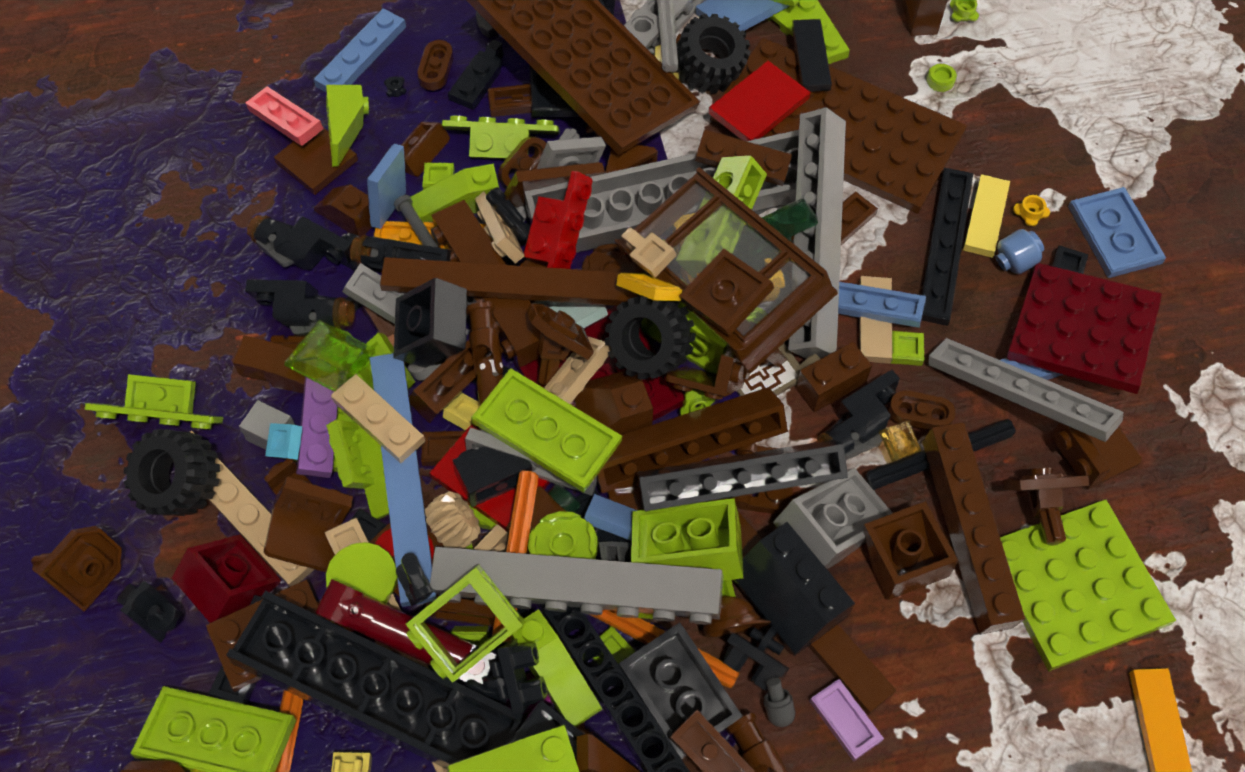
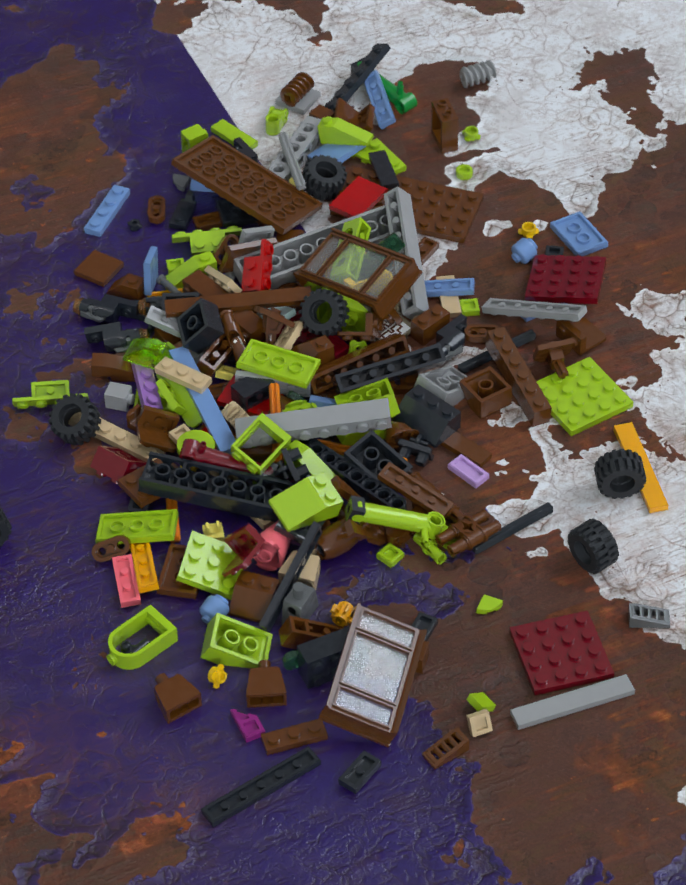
camera: 10 degrees left, 15 degrees down
reddish brown piece [31,526,122,612] -> none
black hips [116,581,183,643] -> none
coral plate [245,86,324,146] -> none
medium azure plate [265,423,303,460] -> none
lime slope [326,85,369,167] -> none
black cap [396,553,433,606] -> none
reddish brown slope [401,122,450,177] -> none
black axle [486,187,531,242] -> none
yellow tile [616,273,682,301] -> none
tan plate [621,227,677,278] -> none
reddish brown plate [679,249,775,336] -> none
reddish brown plate [695,129,792,186] -> none
dark grey cylinder [764,678,796,728] -> none
clear yellow tile [879,421,921,462] -> none
black tile [921,168,973,326] -> none
light yellow tile [963,174,1010,258] -> none

